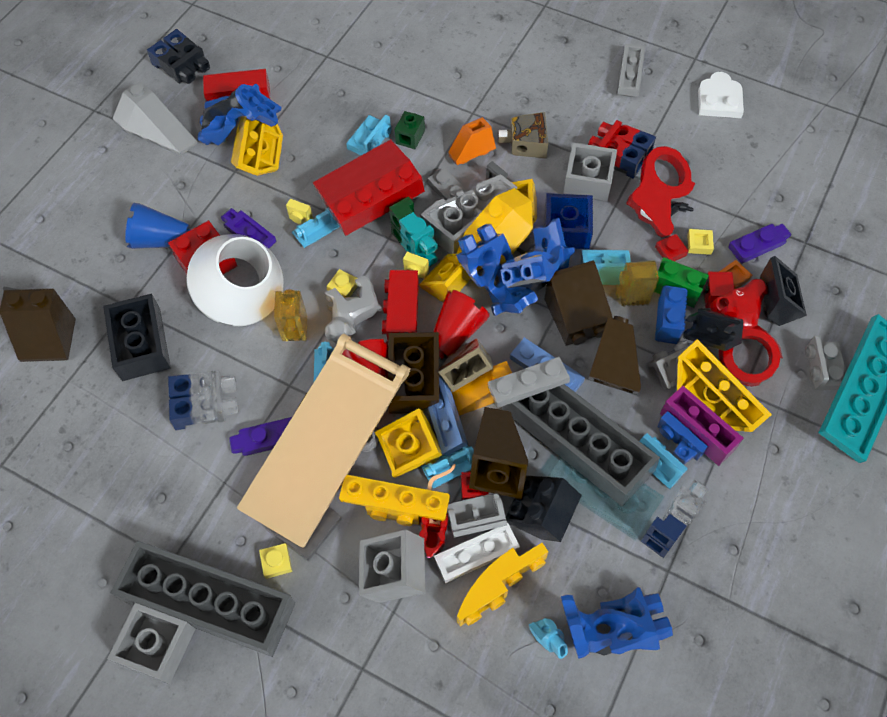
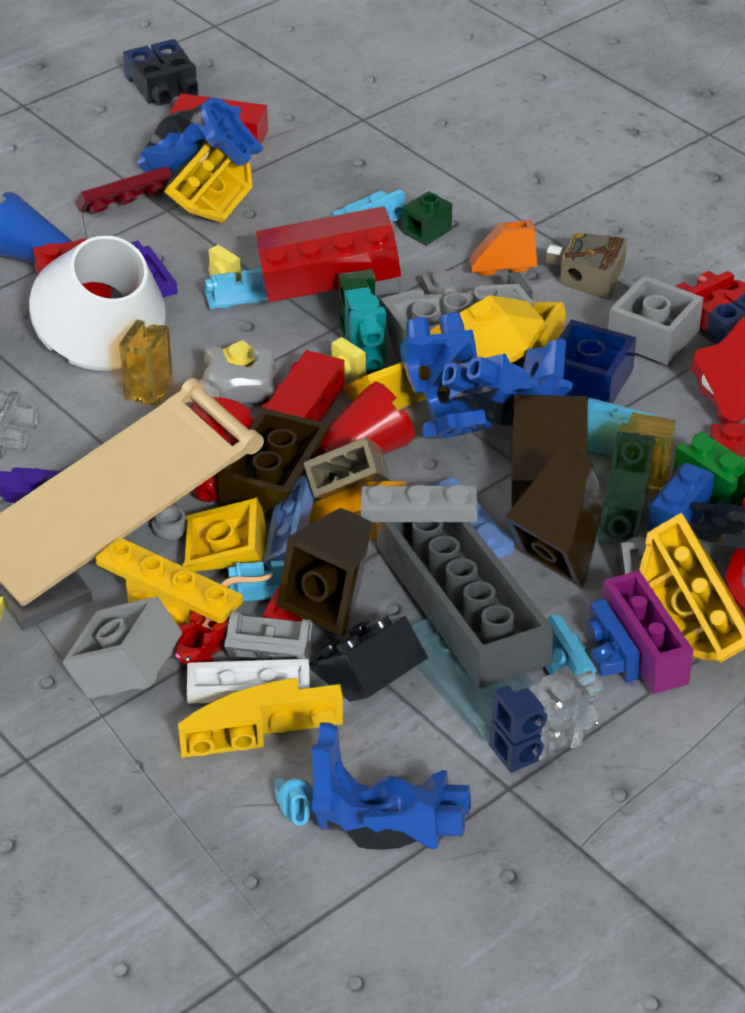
camera: 20 degrees right, 20 degrees down
light grey wedge [113,81,198,155] -> none
none -> dark red tile [76,166,172,214]
none -> clear green slope [598,431,655,546]

